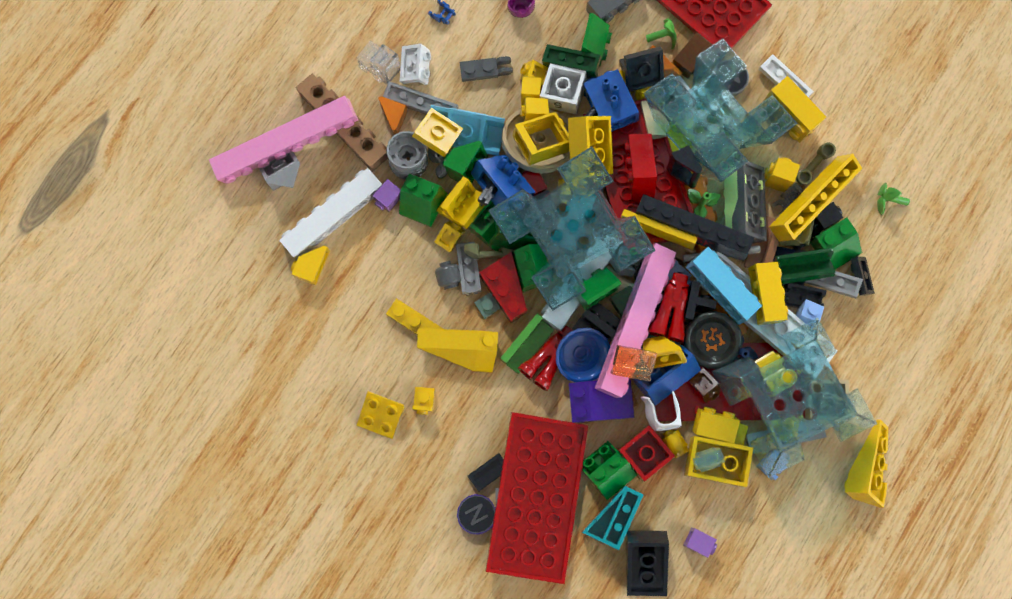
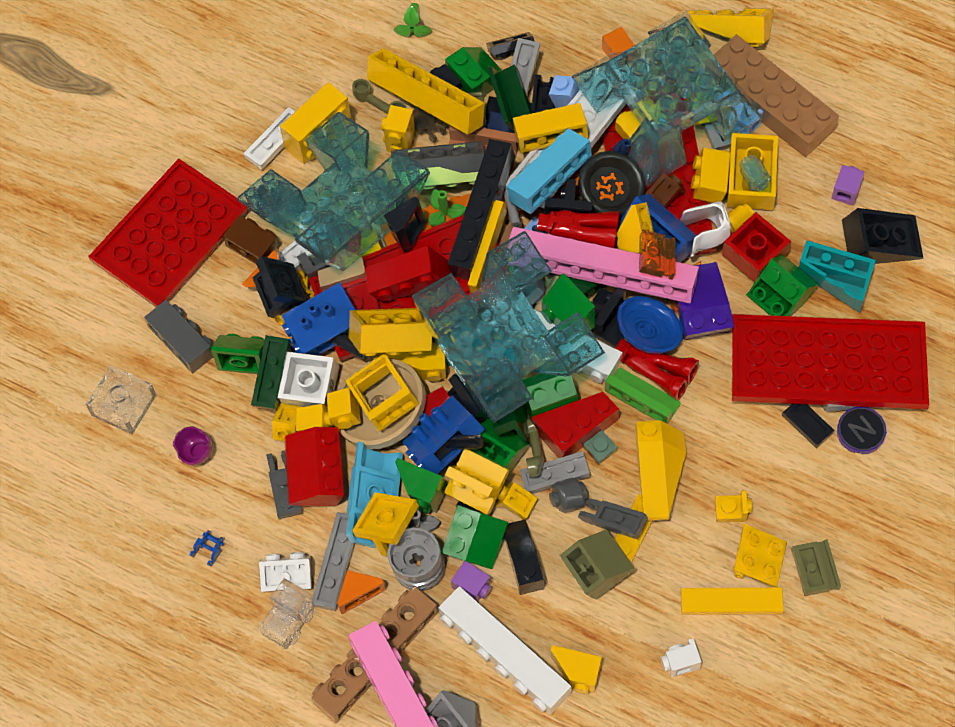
camera: 90 degrees left, 15 degrees down
bright green plant [646,18,677,49] -> none
none -> red slope [284,427,344,506]
none -> black slope [504,519,544,595]
none -> olive slope [559,529,635,600]
none -> dark grey hinge [578,498,648,539]
none -> orange brick [602,27,635,67]
none -> white brick [660,639,702,678]
none -> yellow tile [681,587,784,615]
none -> medium nougat brick [705,34,839,158]
none -> olive plate [791,539,841,596]

